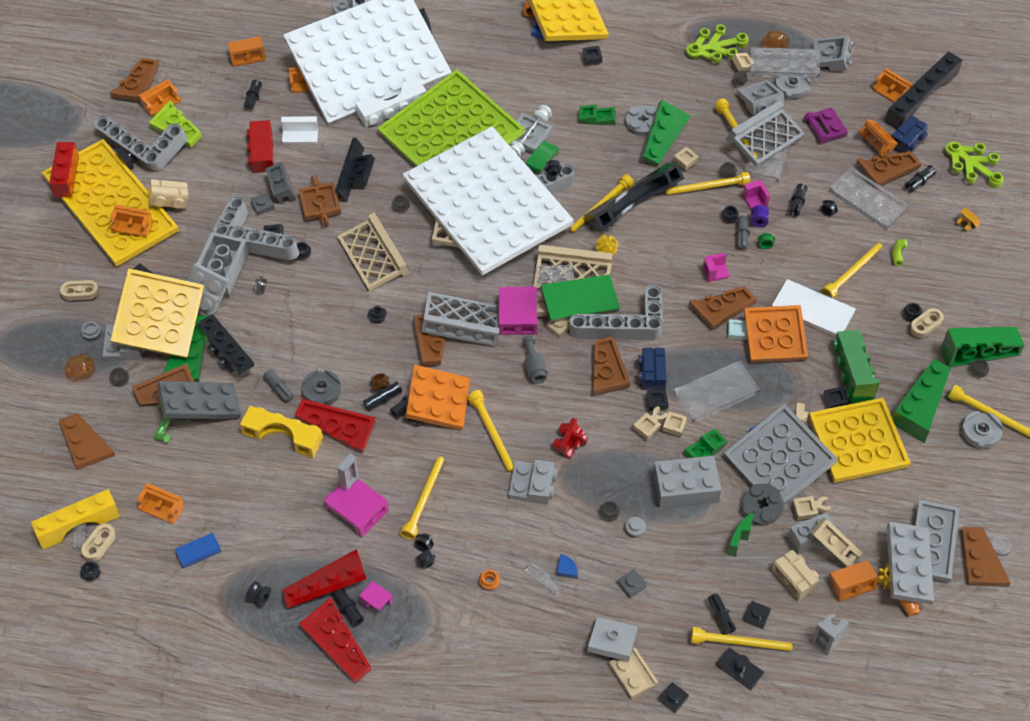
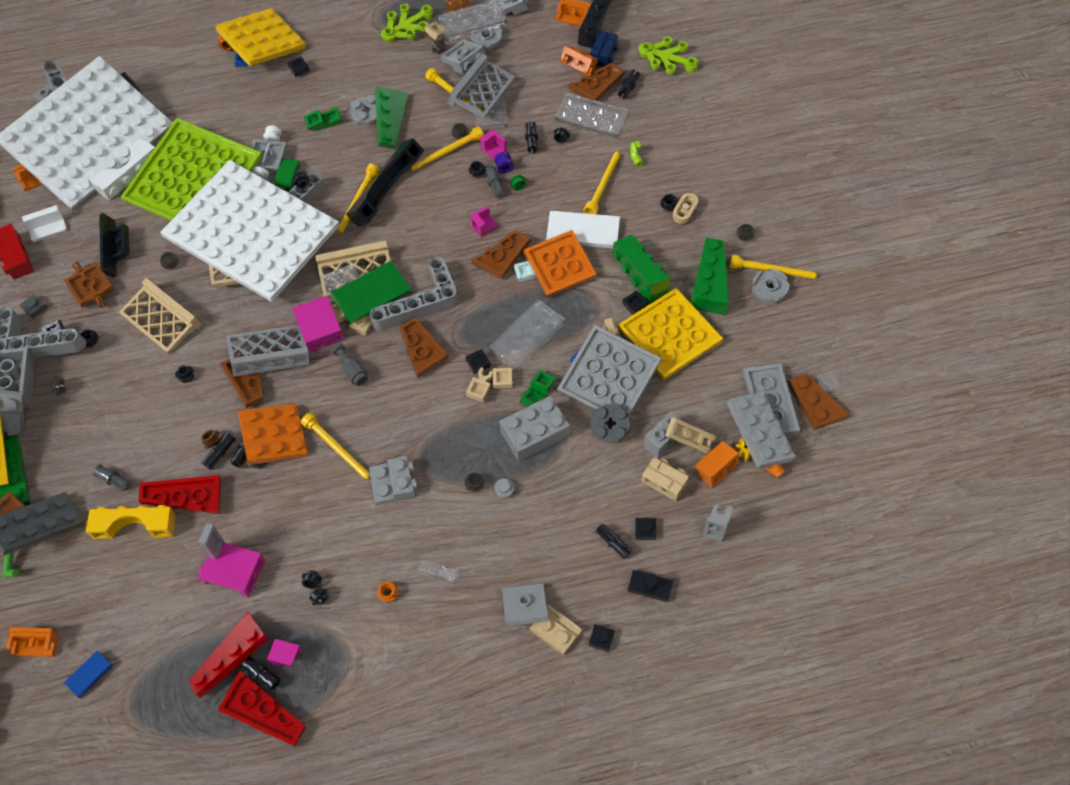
camera: 20 degrees left, 5 degrees up
black bracket [197,314,254,375] -> none
black wheel [246,581,271,607] -> none
dark grey hinge [265,162,296,204] -> none
dark grey plate [302,370,341,405] -> none
yellow piece [400,456,444,540] -> none
red hips [553,418,588,459] -> none
blue tile [557,554,578,579] -> none
yellow gear [595,234,618,255] -> none
dark grey plate [618,569,647,598] -> none
dark blue brick [638,348,667,390] -> none
tan plate [673,147,699,170] -> none
yellow piece [691,627,793,651] -> none
green slope [728,513,754,557] -> none
tan plate [792,496,831,520] -> none
magenta plate [804,107,848,144] -> none
green wedge [940,326,1025,368] -> none
light orange tile [957,207,981,231] -> none

